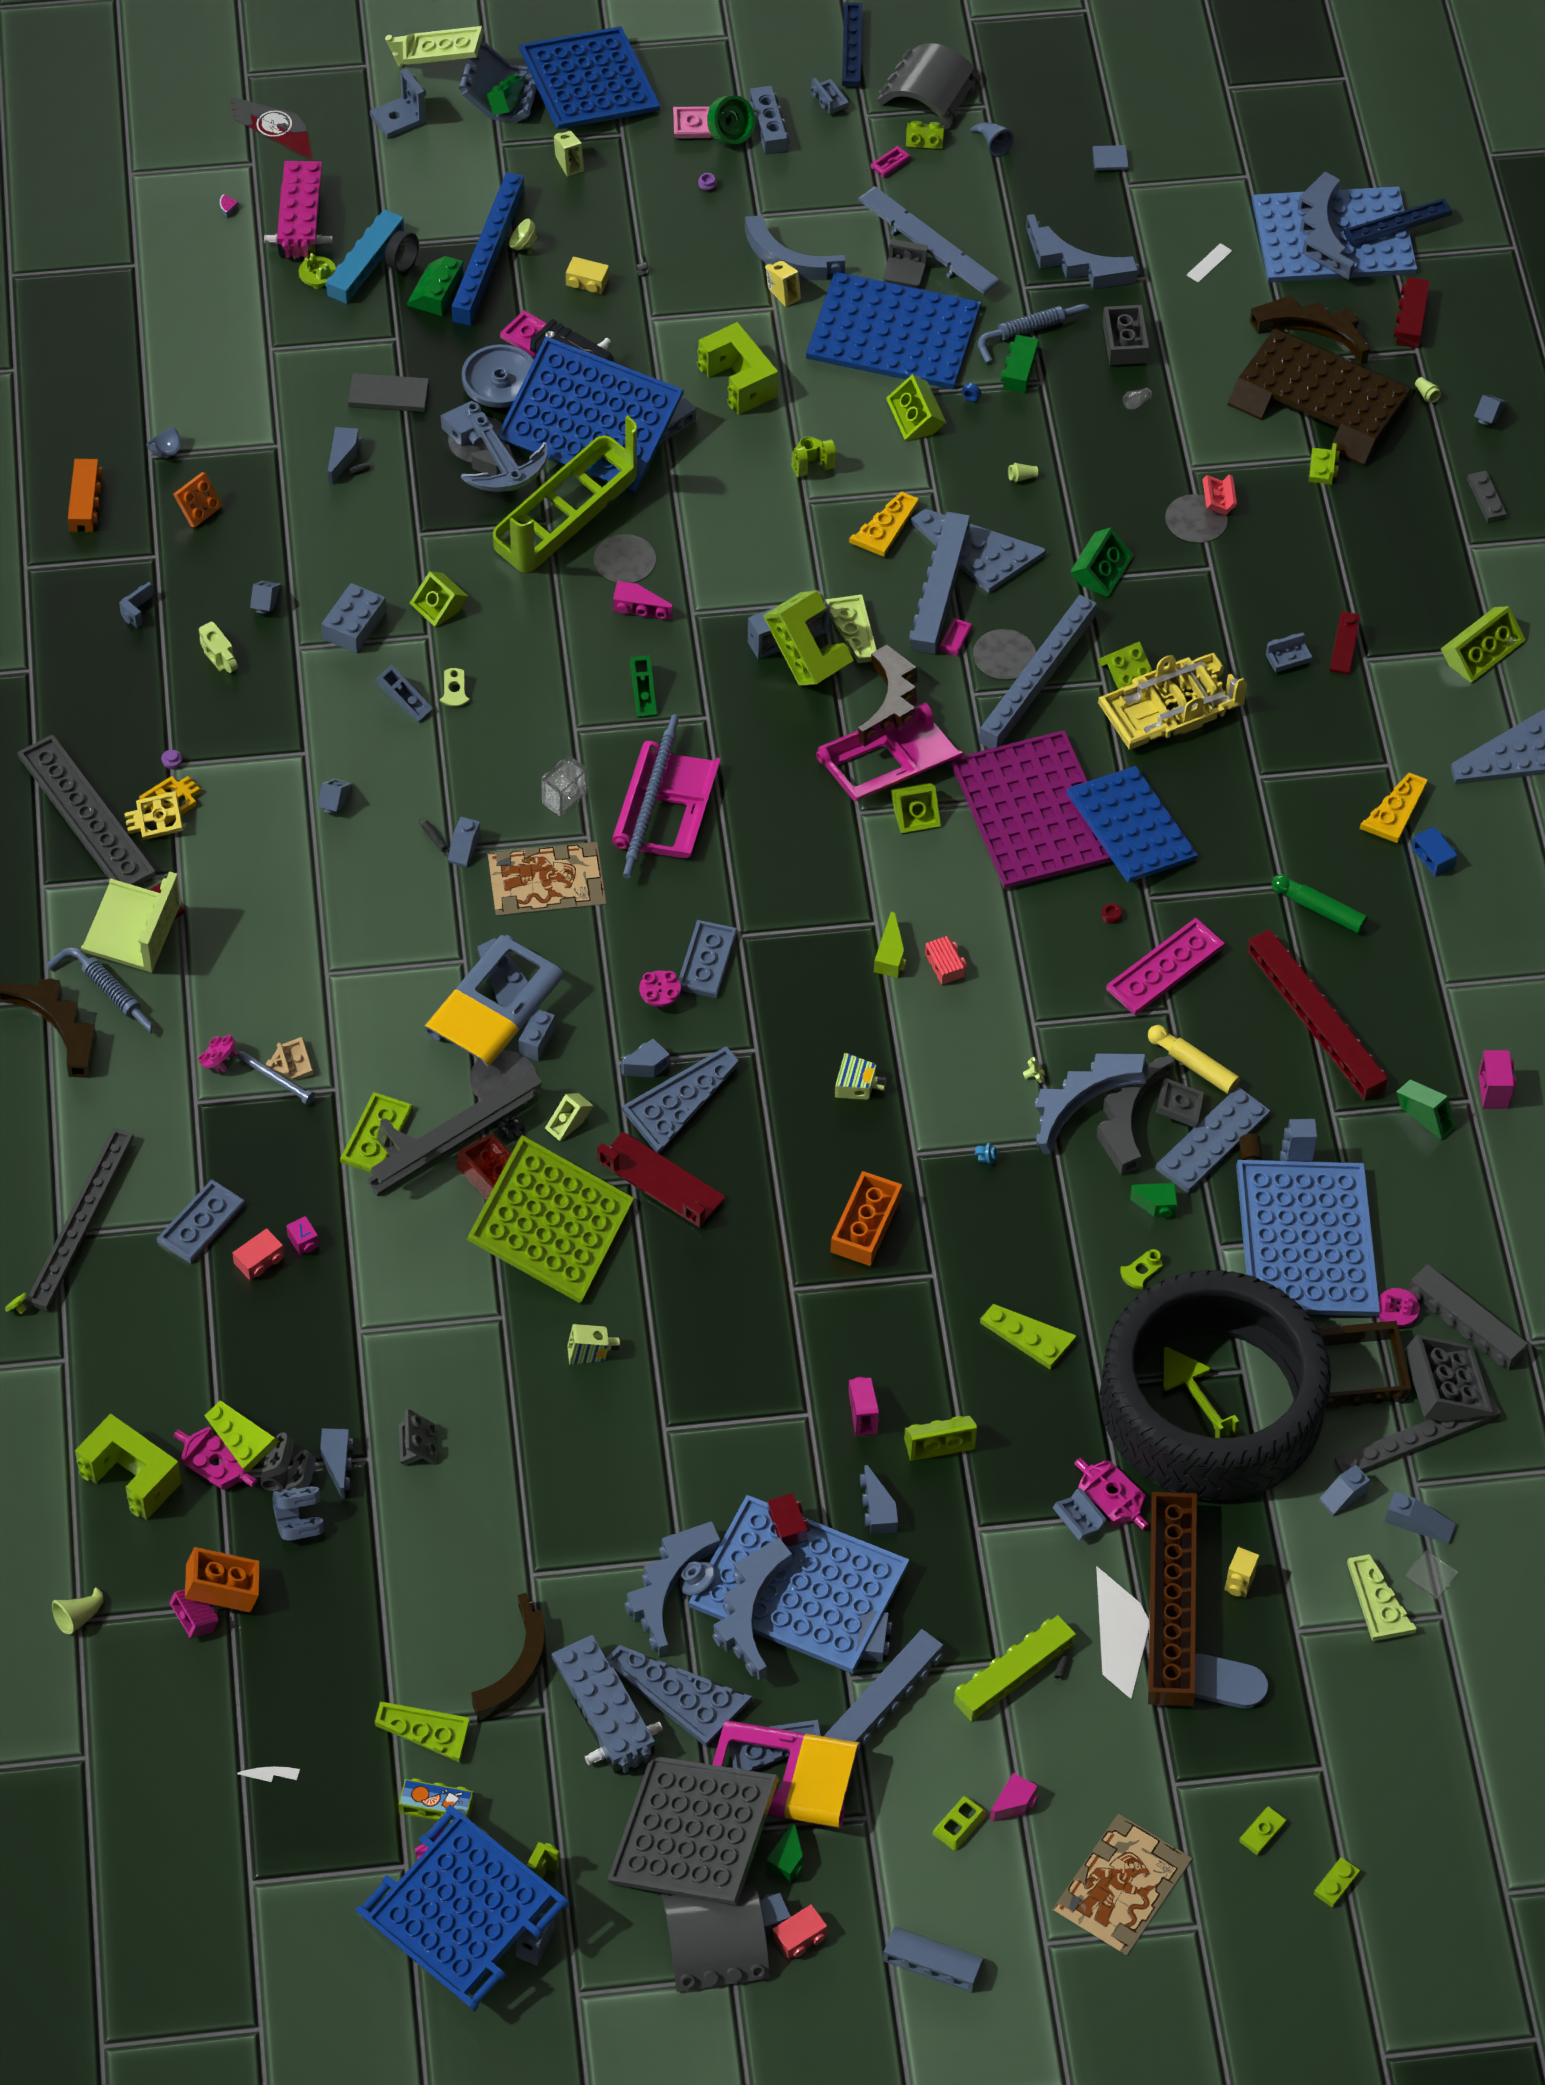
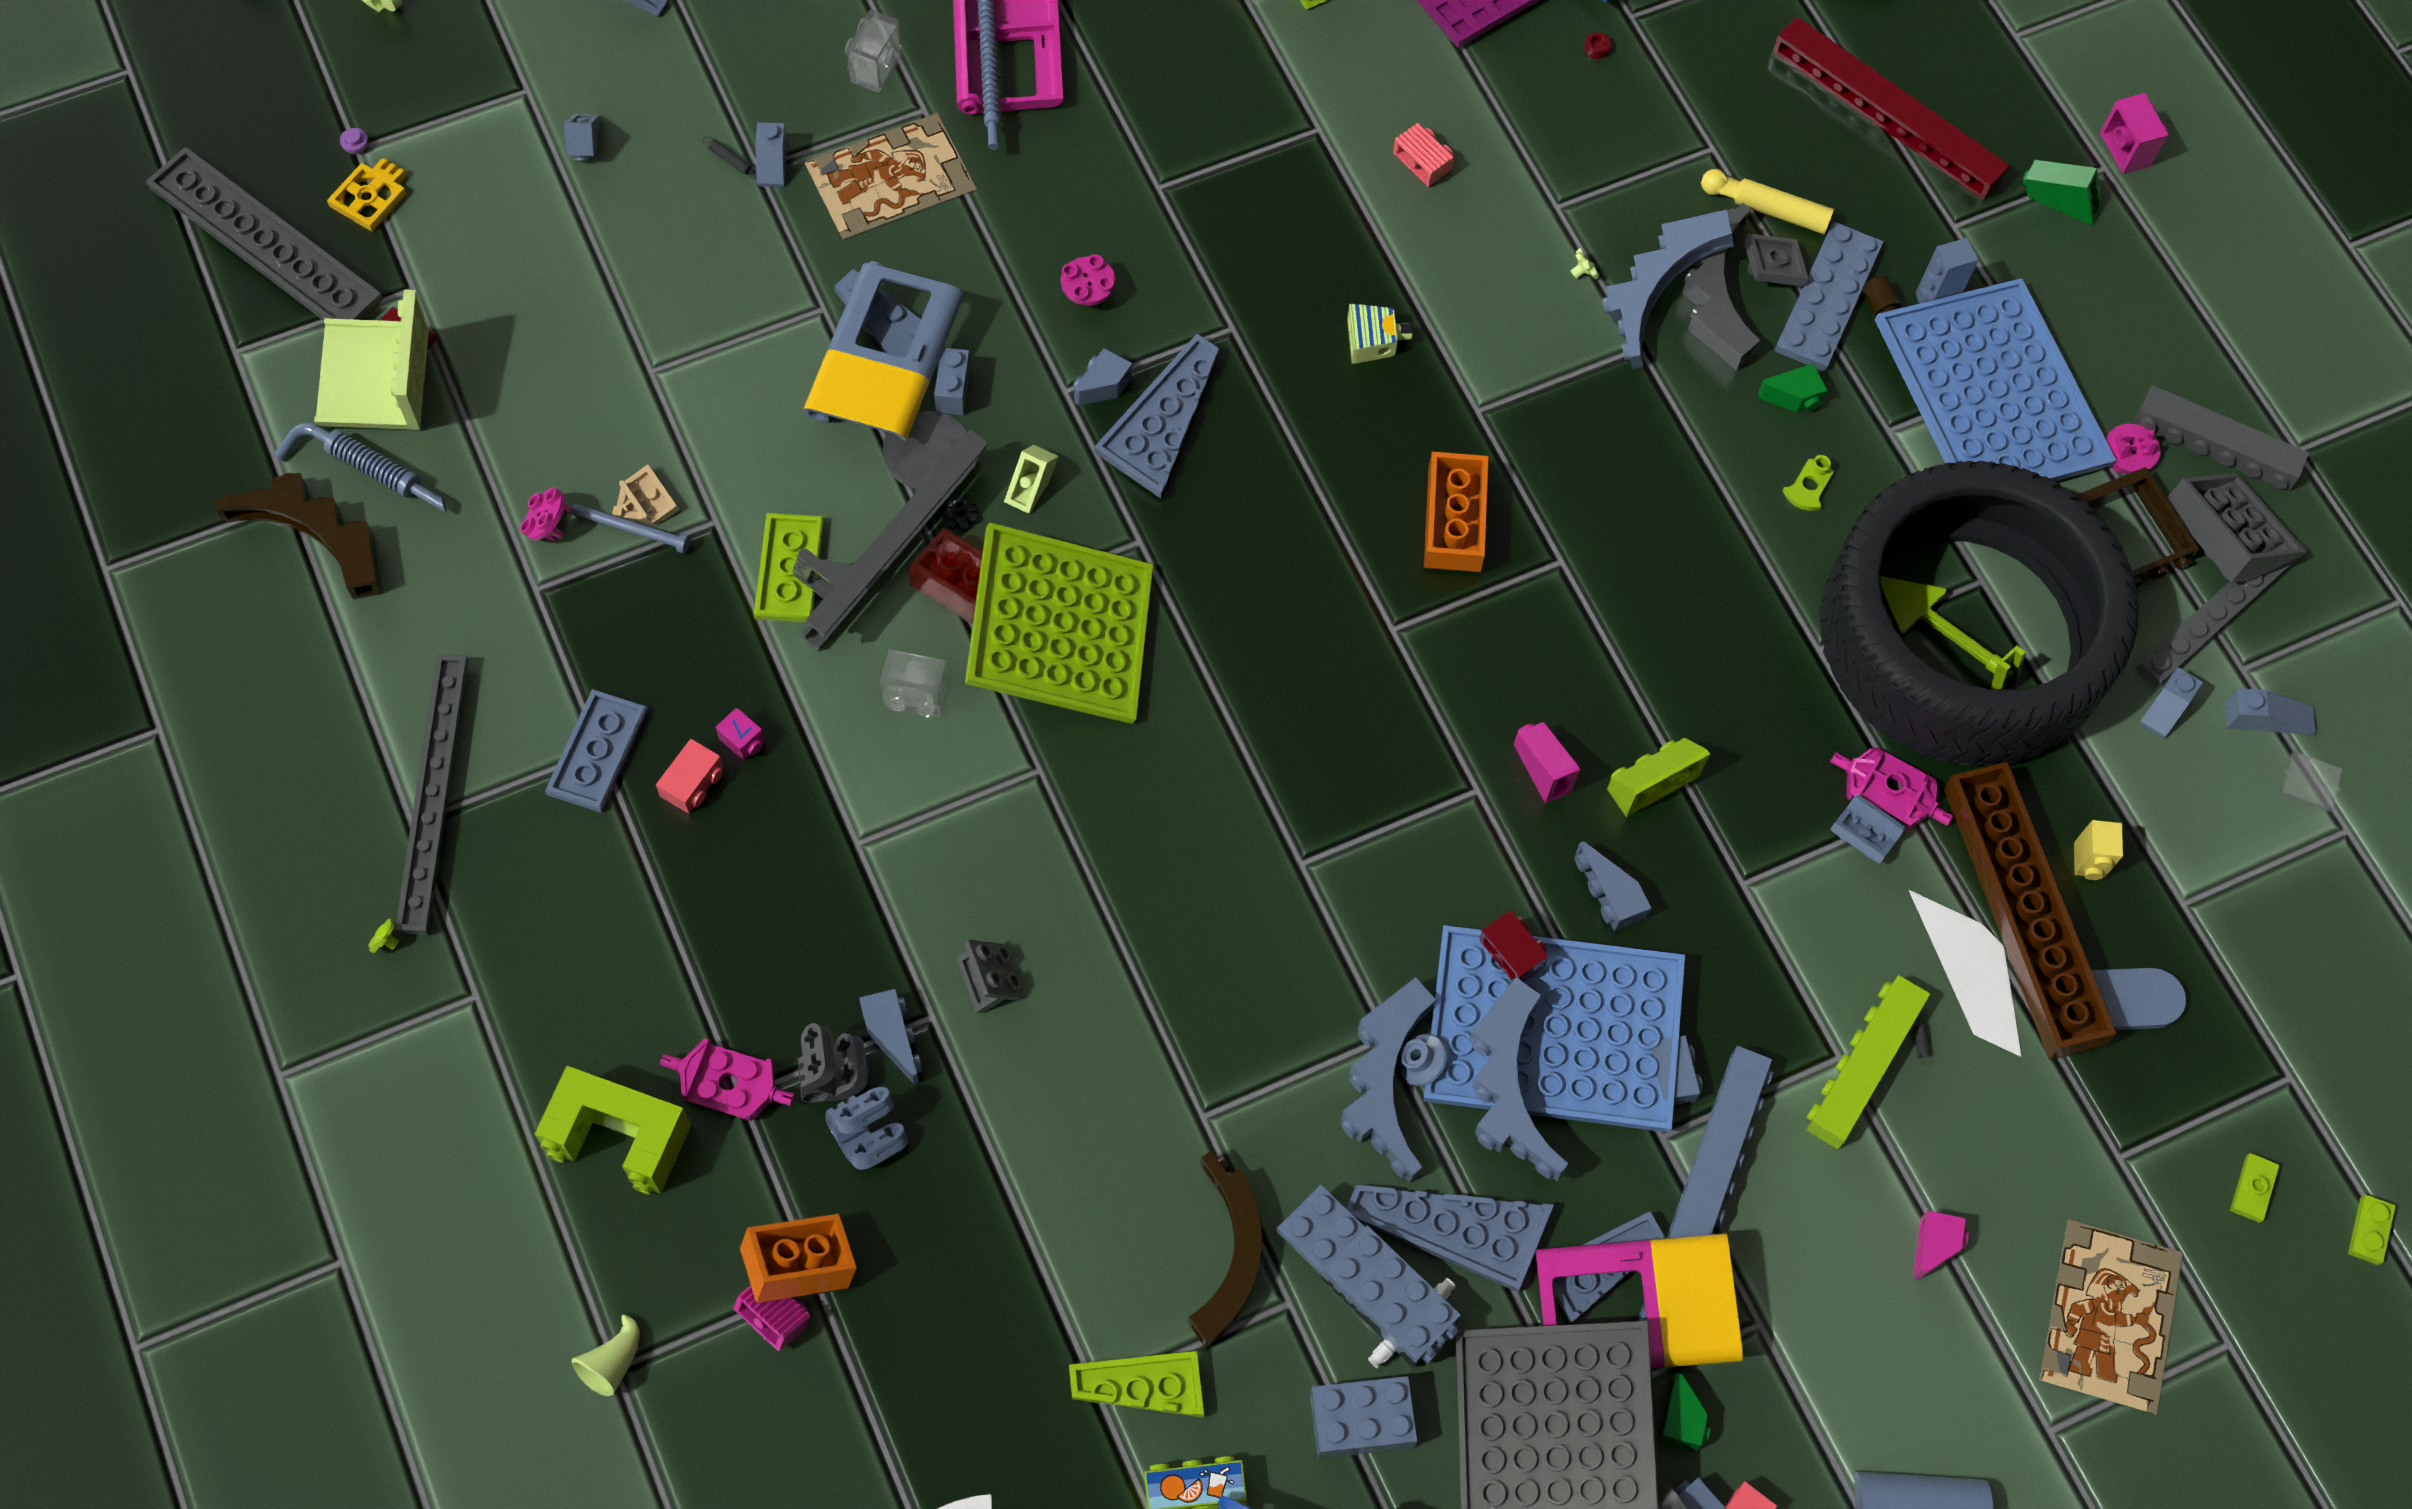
camera: 20 degrees left, 10 degrees up
light yellow piece [125,791,184,840] -> none
lime wing [204,1401,280,1472] -> none
yellowish green torso [567,1324,620,1365] -> none
dark red bracket [597,1132,725,1228] -> none
sand blue tile [679,920,737,998] -> none
lime slope [874,912,907,978] -> none
lime piece [932,1796,987,1851] -> none
dark azure plate [975,1143,997,1164] -> none
lime wing [980,1304,1076,1370] -> none
dark pink plate [1106,918,1225,1015] -> none
yellowish green wing [1347,1554,1417,1641] -> none
none -> clear brick [880,649,949,717]
none -> sand blue brick [1310,1376,1417,1459]

